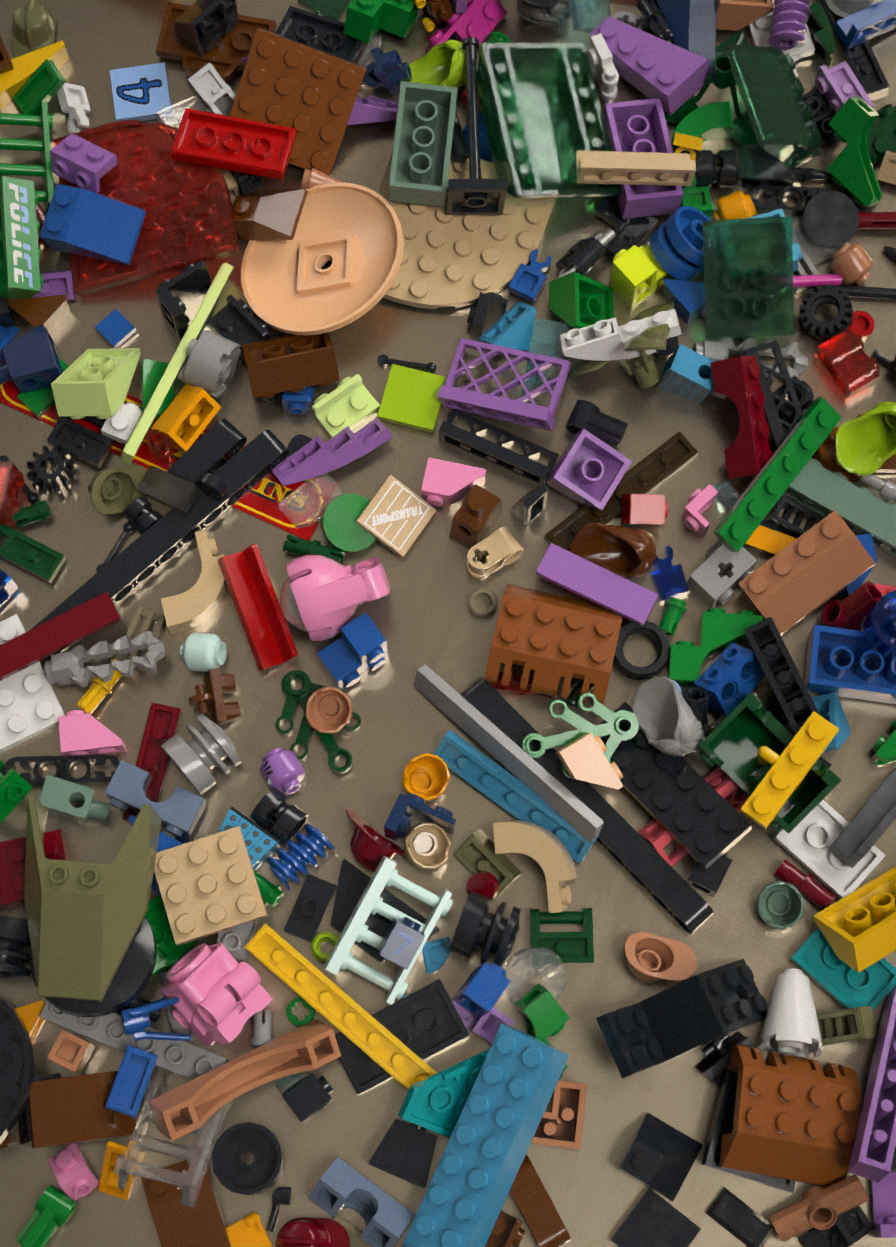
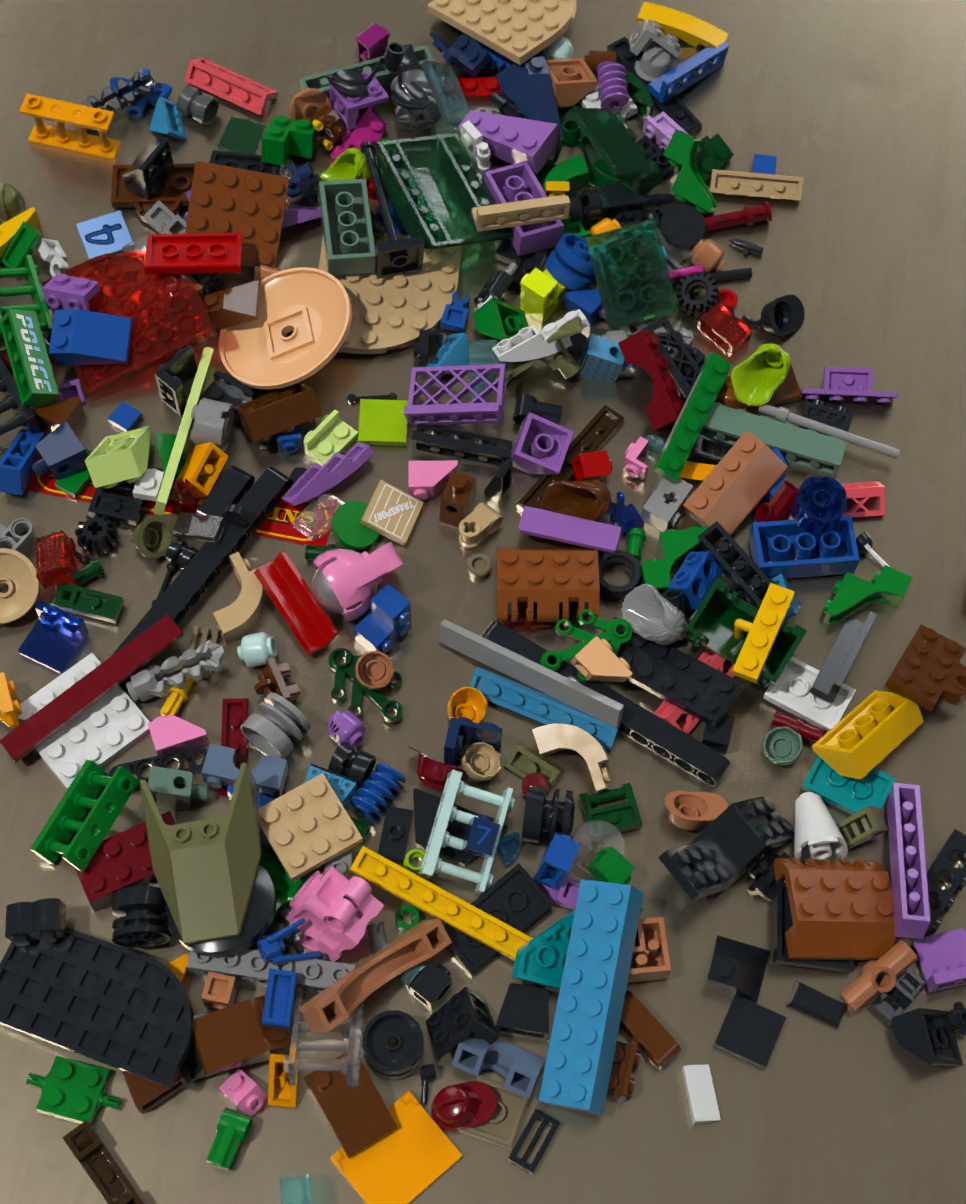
camera: 15 degrees left, 10 degrees down
none -> black bracket [426,986,499,1058]

